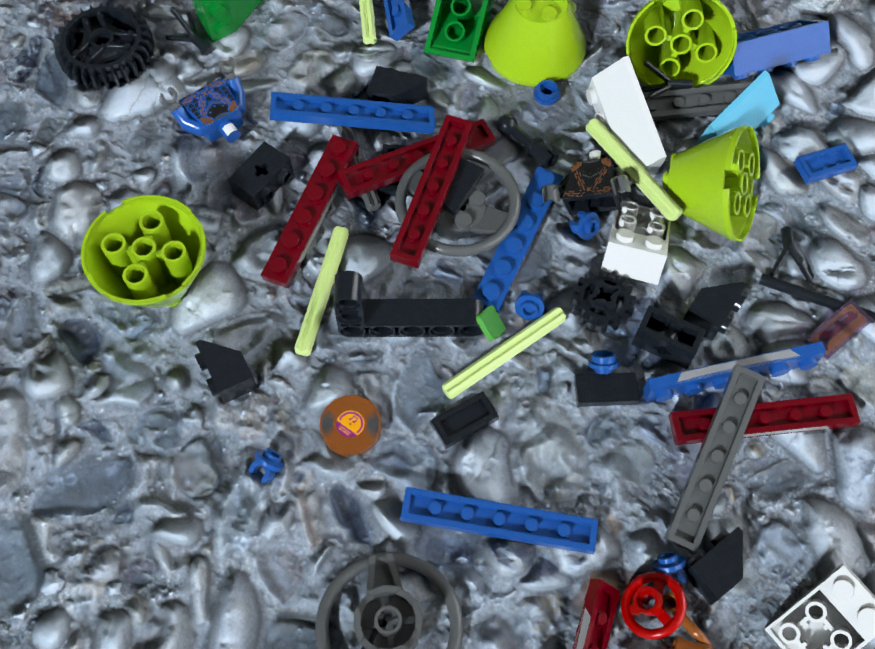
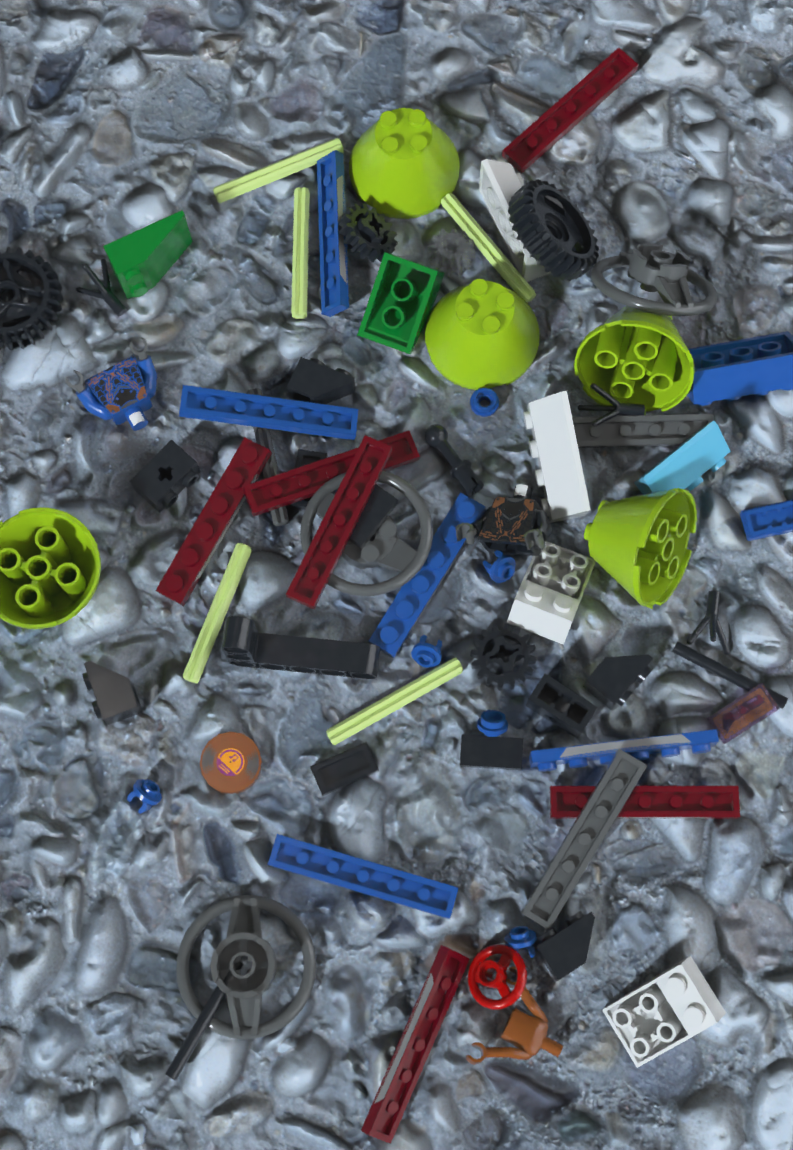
camera: 10 degrees right, 10 degrees up
bright green piece [476,305,506,341] -> none
yellowish green axle [586,118,683,221] -> none

